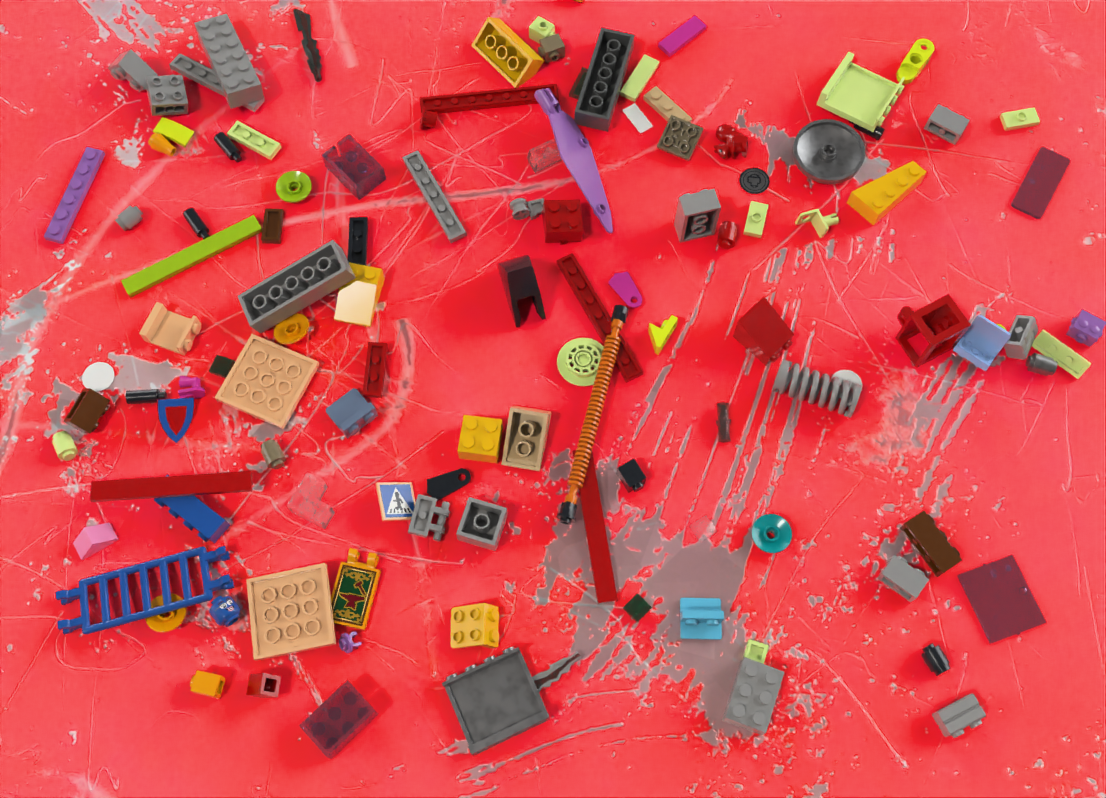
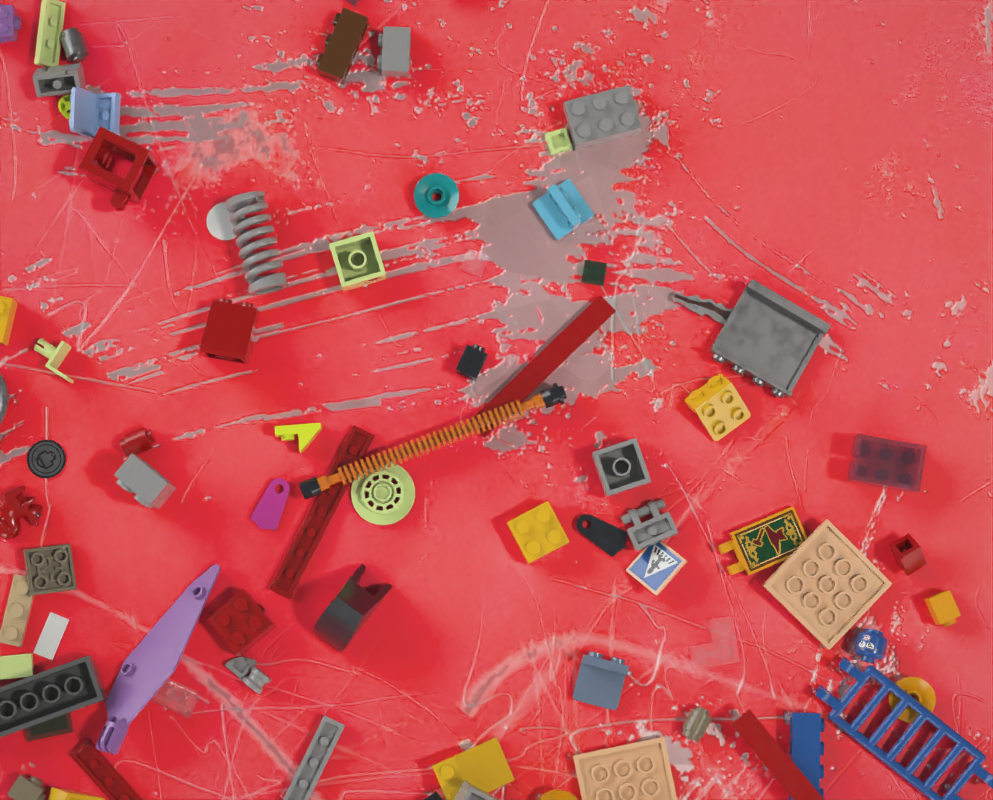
camera: 130 degrees left, 15 degrees up
medium lavender plate [339,632,362,654] -> none
red plate [362,342,388,398] -> none
tan slope [501,405,551,471] -> none
clear smoke pin [716,402,731,443] -> none
yellowish green plate [743,201,769,238] -> none
none -> yellowish green brick [329,231,387,292]

